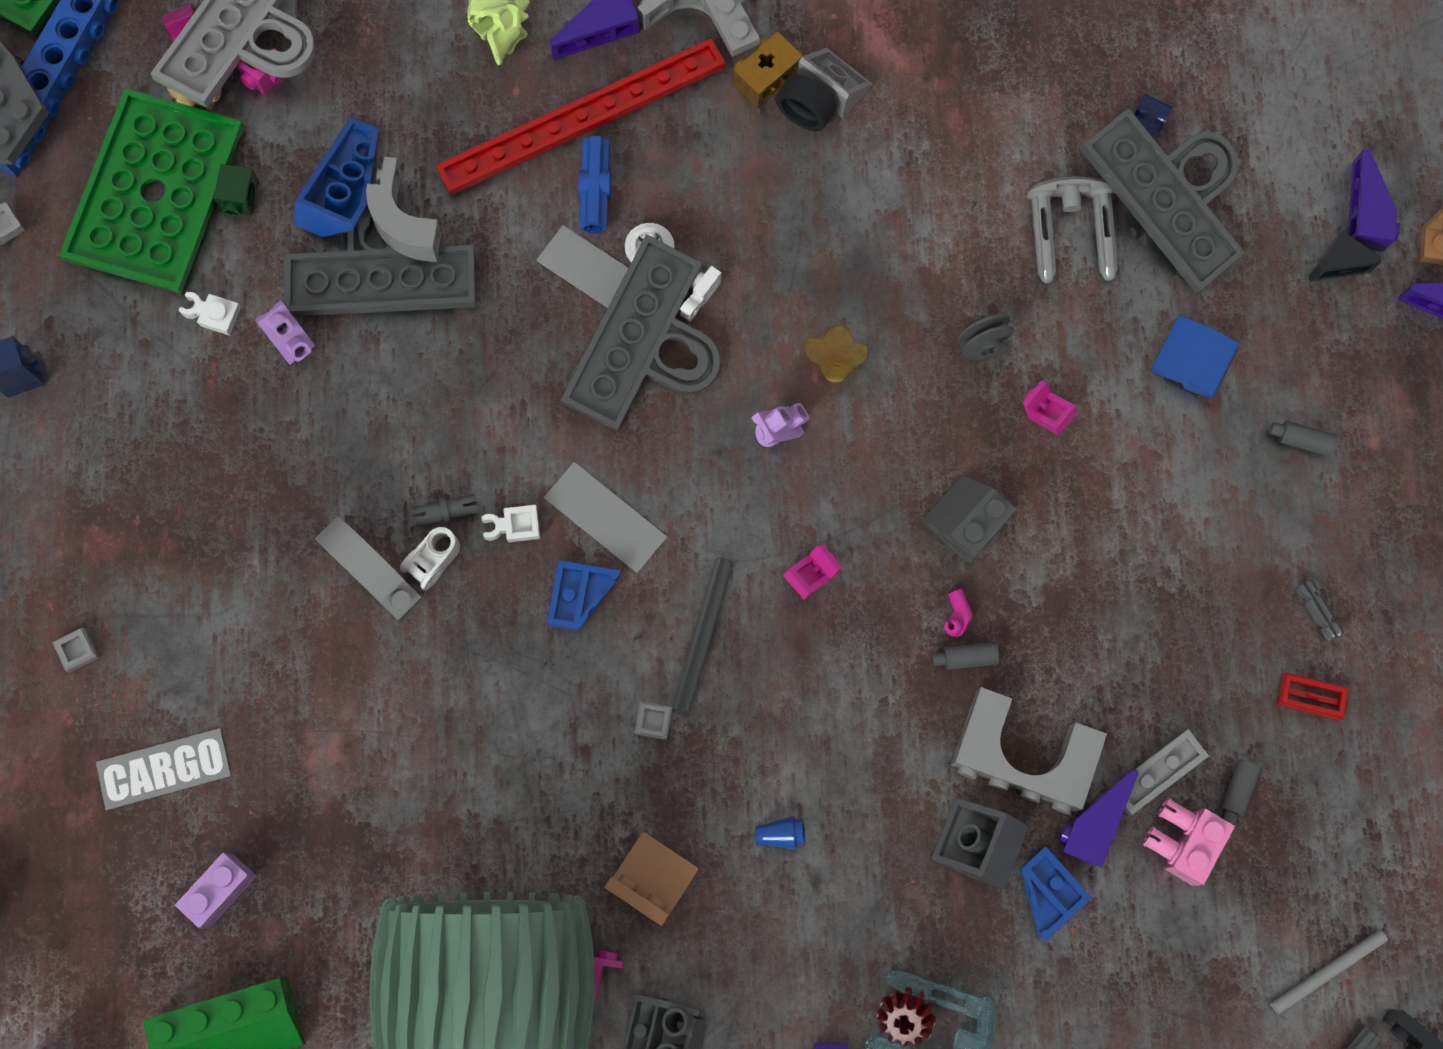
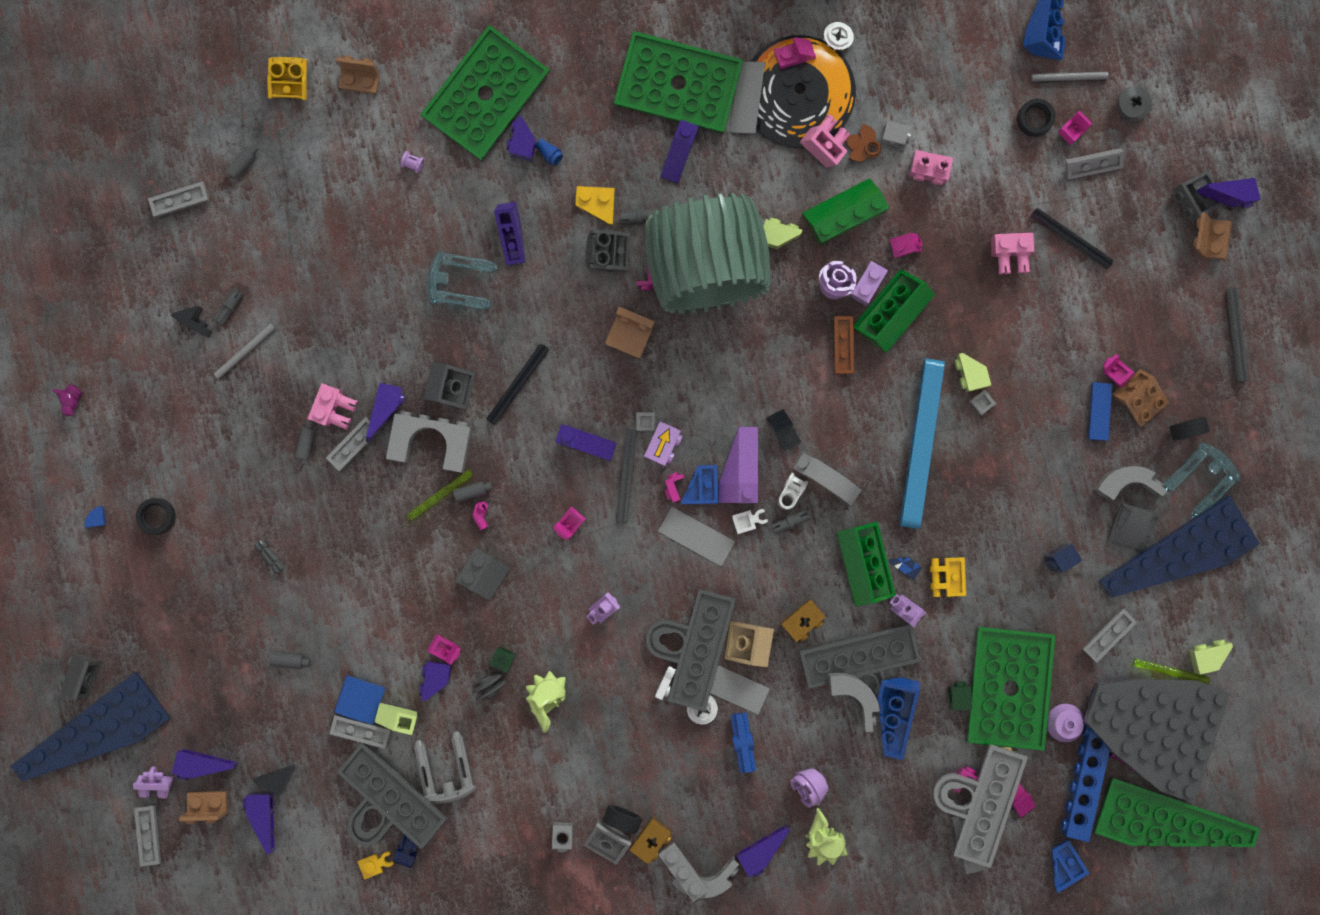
camera: 175 degrees right, 10 degrees up
sticker [96,728,231,810] -> none
white plate [179,292,241,336] -> none
red plate [435,38,725,196] -> none
blue cone [756,816,805,850] -> none
clear yellow plate [805,325,868,382] -> none
dark red gear [877,986,936,1049] -> none
blue wing [1019,846,1092,942] -> none
red tile [1276,672,1349,721] -> none
none -> light grey plate [329,715,391,749]
none -> yellow plate [357,851,395,880]
none -> yellowish green slope [375,703,417,735]
none -> clear neon green bar [407,470,473,520]
none -> dark purple slope [419,661,452,701]
none -> black axle [487,344,549,425]
none -> dark green brick [489,646,516,673]
none -> yellowish green head [526,671,566,733]
none -> light grey brick [552,822,573,852]
none -> dark purple slope [555,424,617,461]
none -> lavender brick [644,422,683,466]
none -> dark pink bracket [664,472,684,503]
none -> medium lavender wedge [718,427,758,504]
none -> tan slope [724,621,774,667]
none -> yellowish green slope [763,218,802,249]
none -> black slope [766,409,801,451]
none -> pearl gold brick [780,599,825,642]
none -> lavender cone [790,768,829,808]
none -> lavender cone [819,261,856,300]
none -> dark orange plate [833,316,854,374]
none -> green slope [837,522,896,607]
none -> green slope [853,269,935,353]
none -> dark blue sticker [888,557,922,580]
none -> dark pink bracket [890,233,922,258]
none -> dark azure beam [900,358,945,529]
none -> yellow plate [929,557,966,597]
none -> yellowish green slope [955,353,991,393]
none -> lavender cone [1047,704,1085,742]

